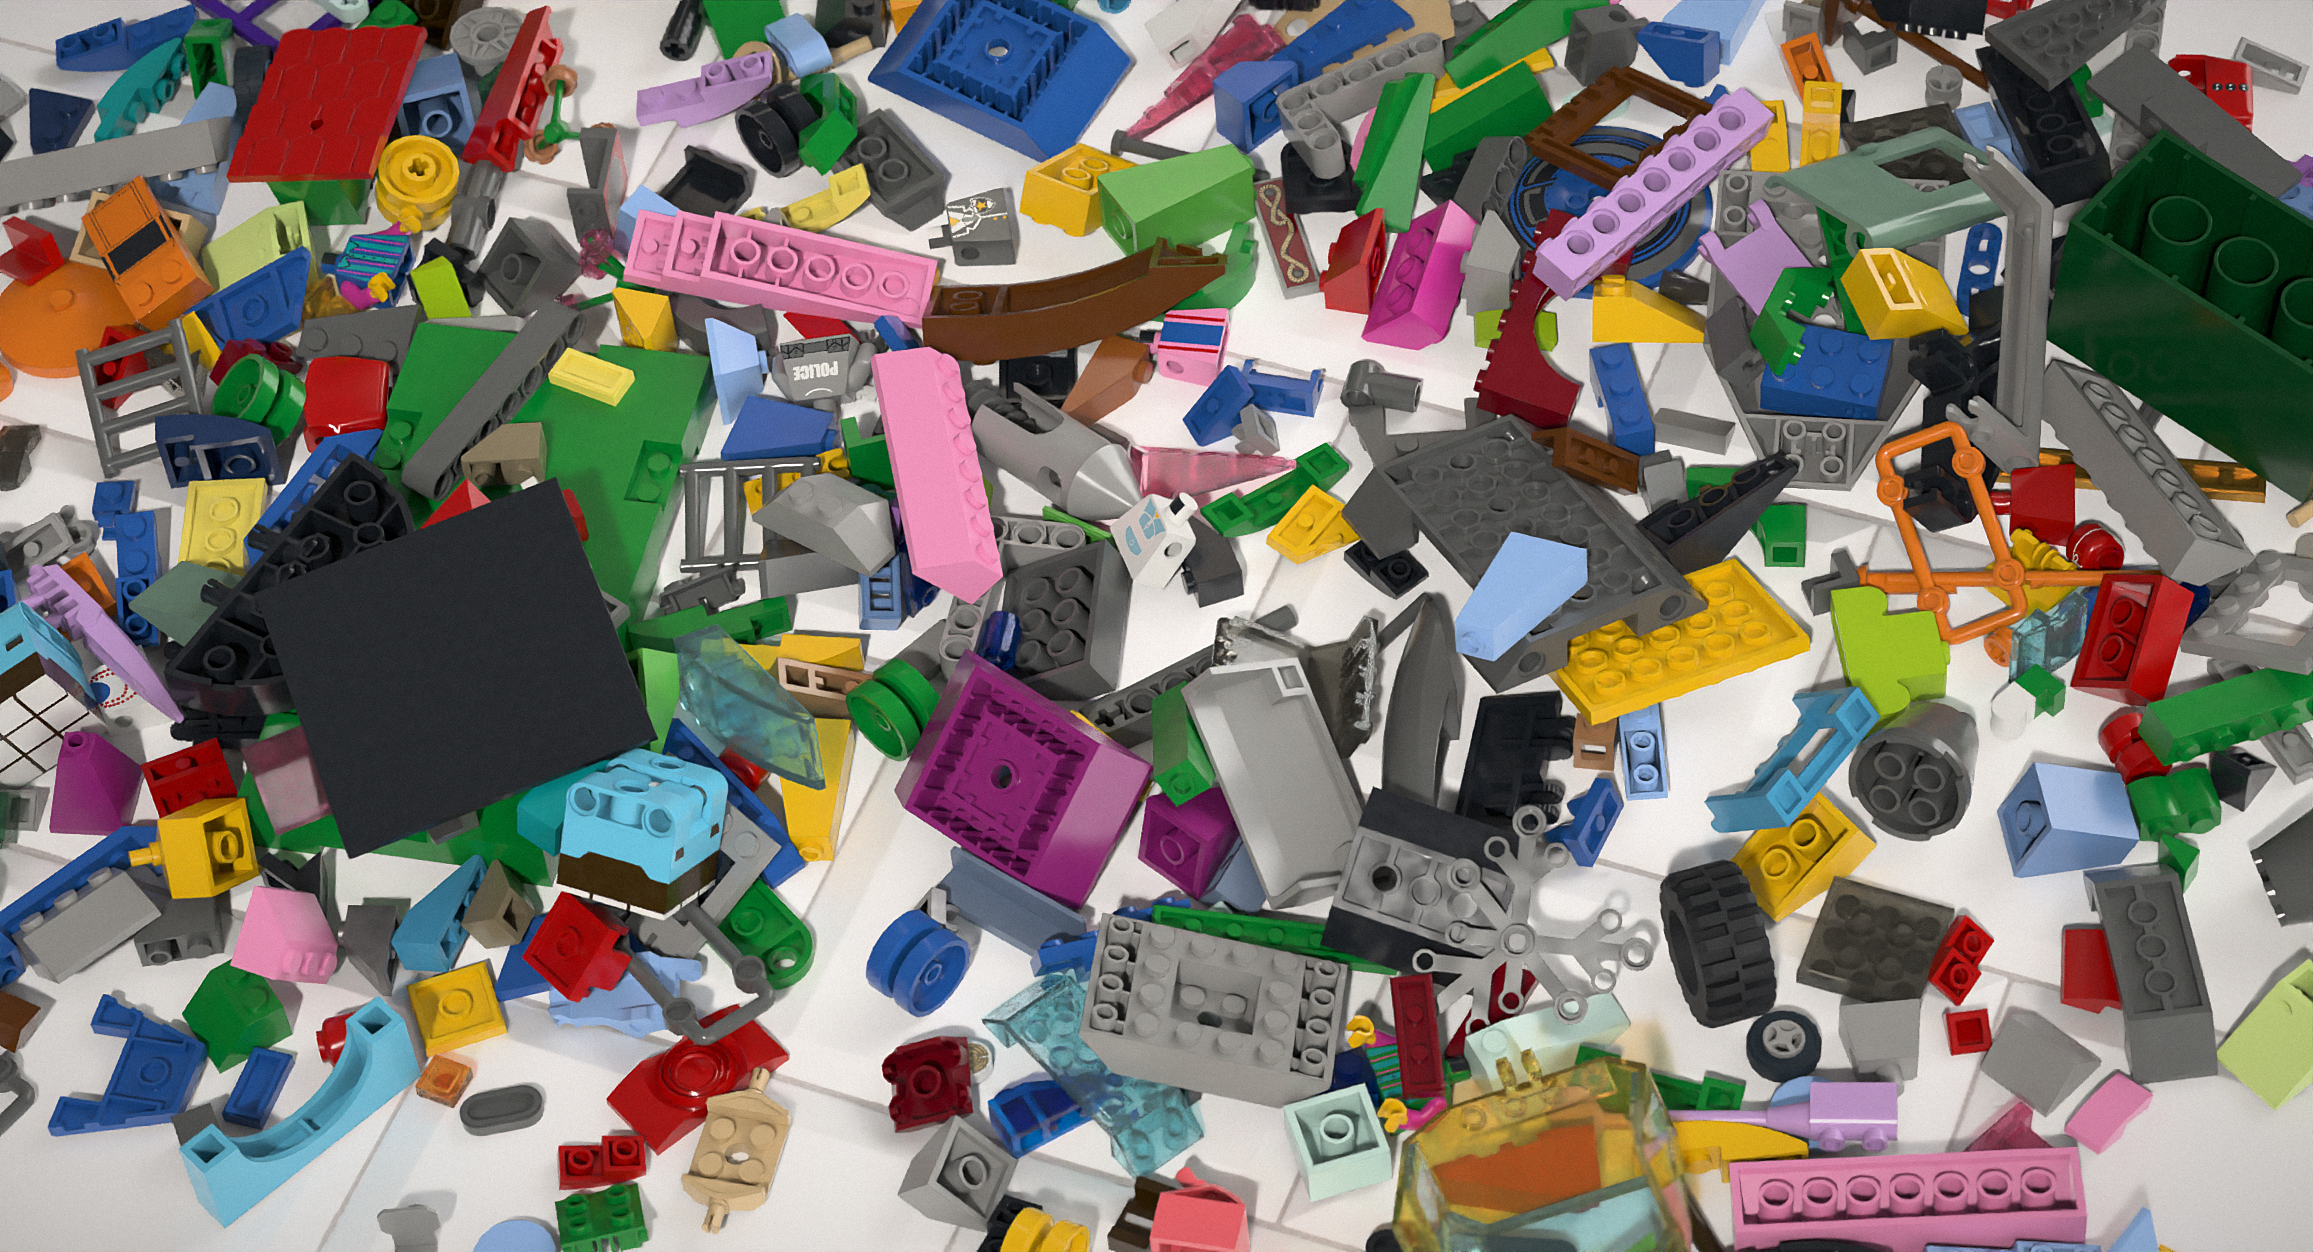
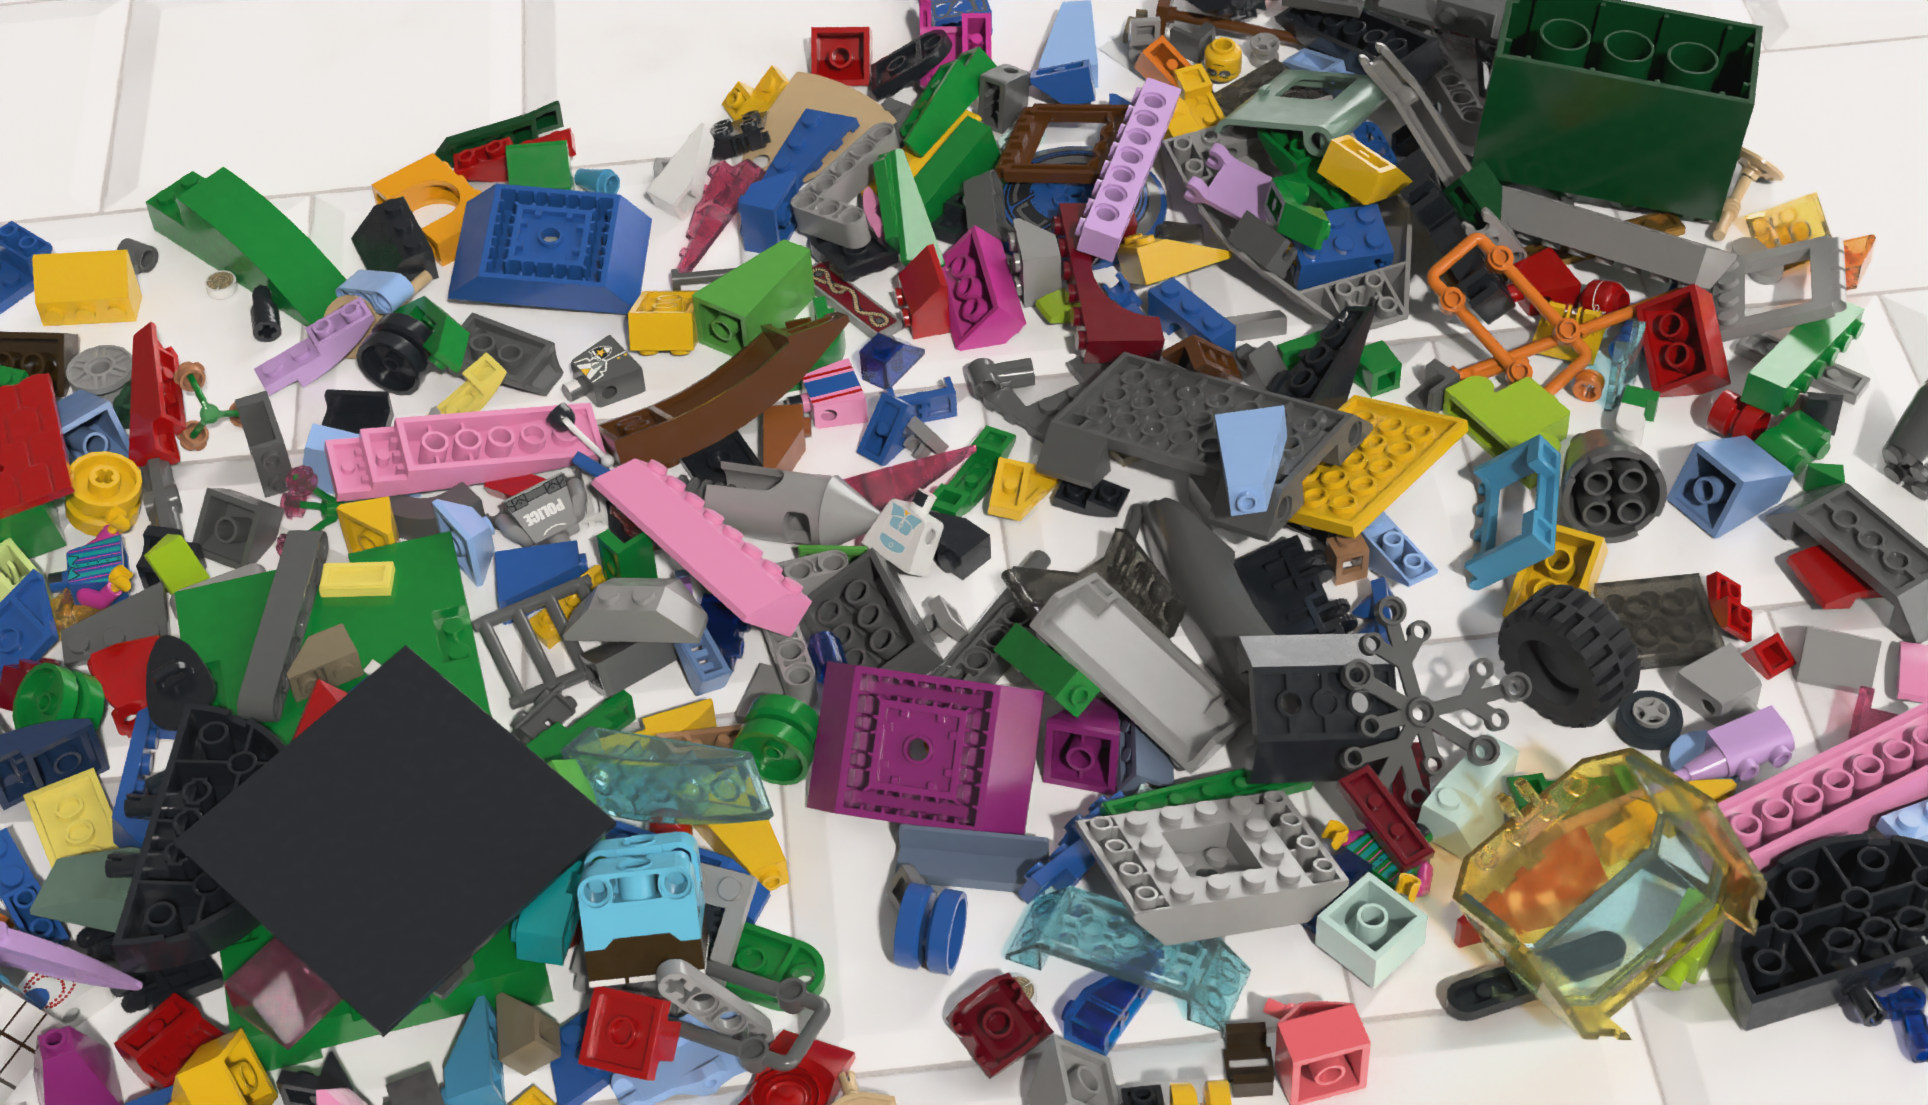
camera: 30 degrees left, 5 degrees down
none -> black shield [146,635,217,731]
none -> hinge [546,402,615,468]
none -> light grey beam [656,959,774,1046]
none -> clear blue slope [859,333,925,390]
none -> light grey tile [923,595,969,643]
none -> blue plate [1102,273,1146,316]
none -> yellow head [1204,37,1242,83]
none -> dark green slope [1443,161,1503,231]

